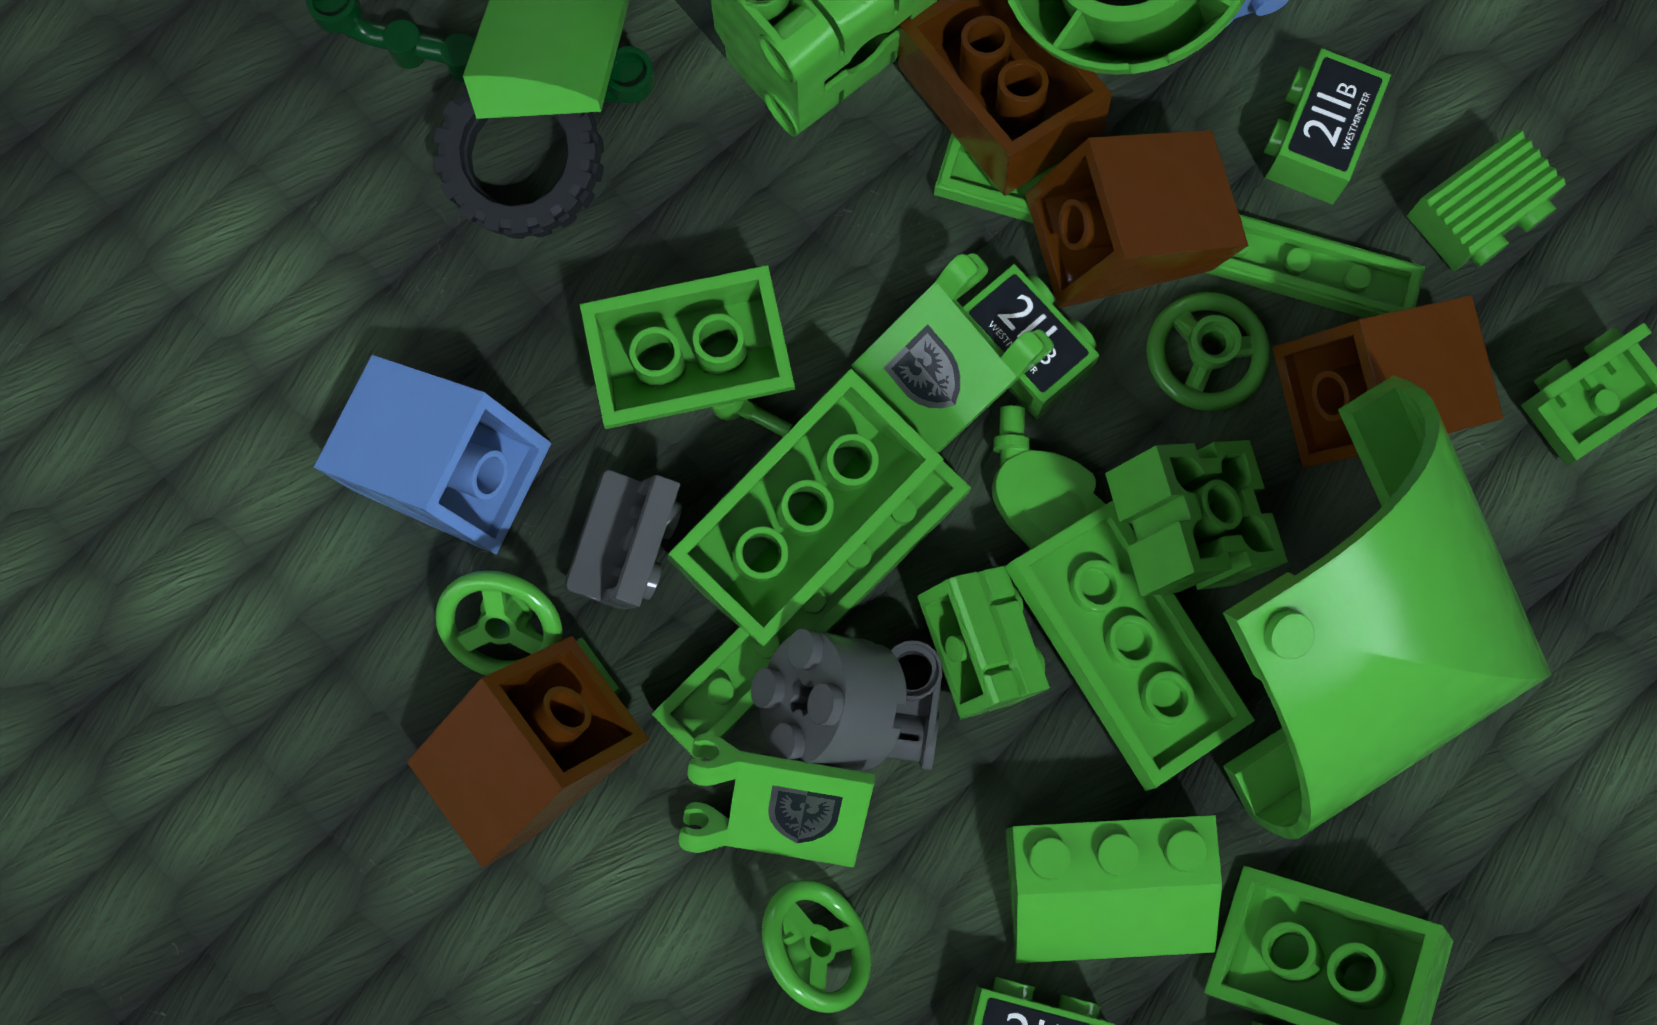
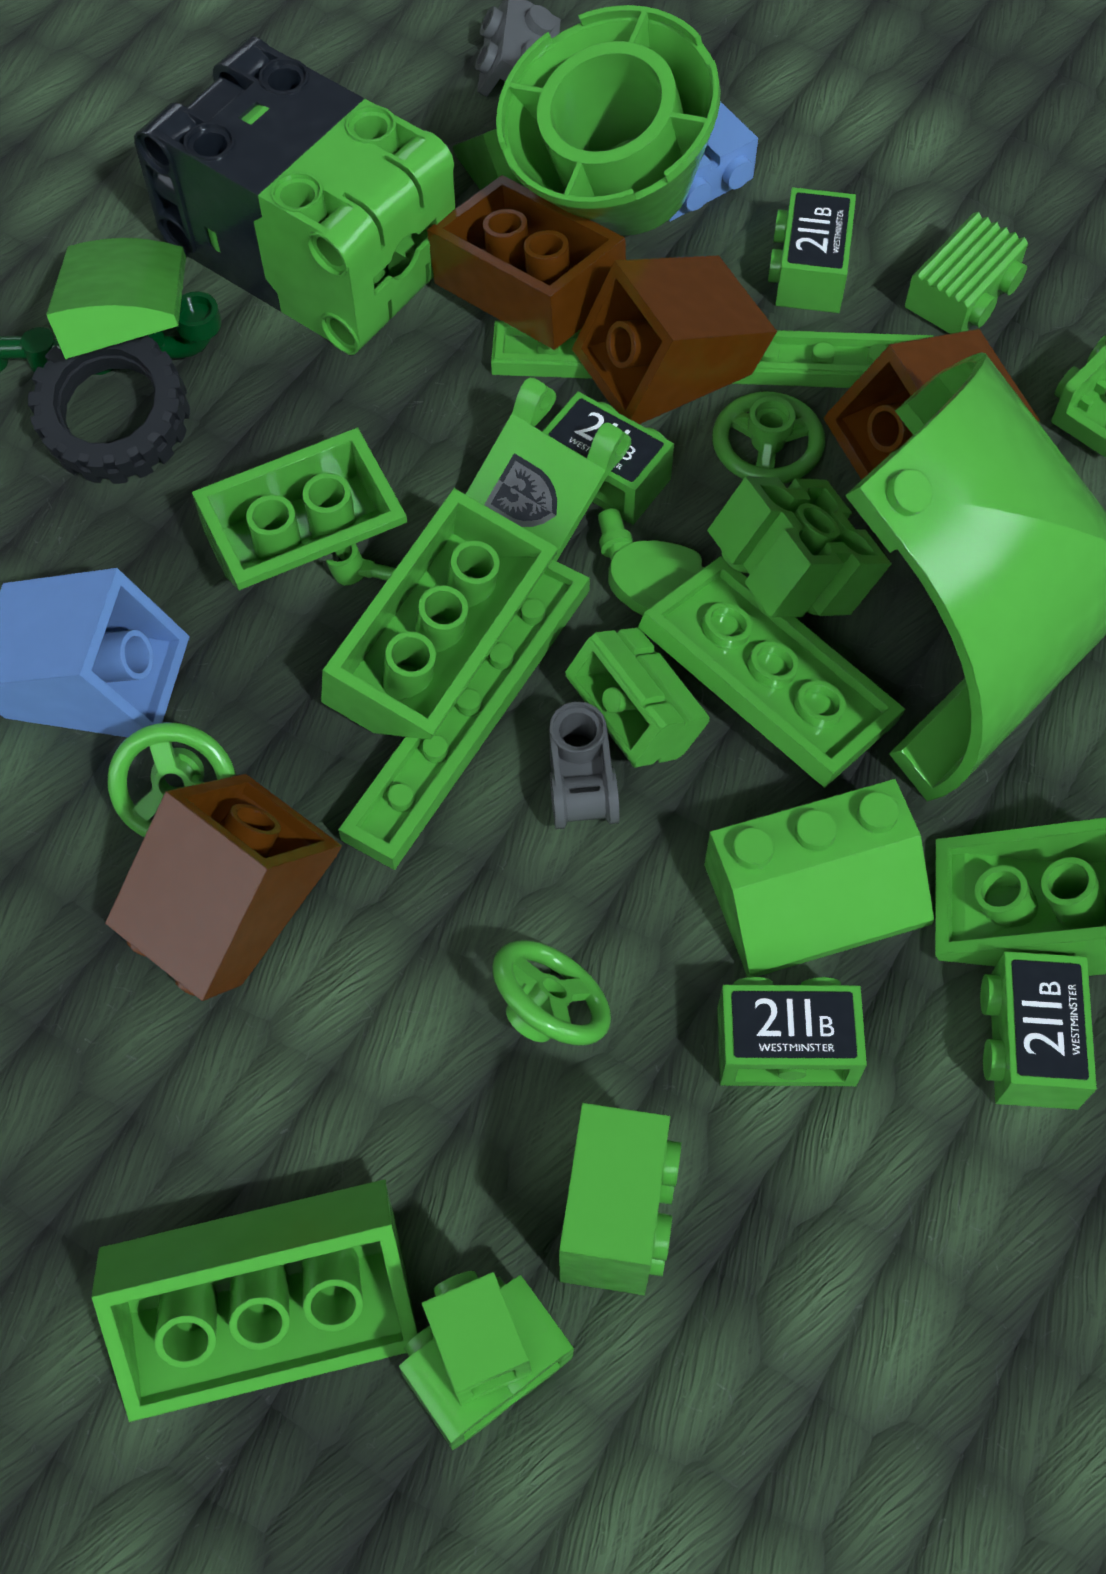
camera: 15 degrees left, 15 degrees down
dark grey bracket [564,470,682,610] -> none
bright green flag [679,734,875,868] -> none
dark grey brick [751,629,907,771] -> none

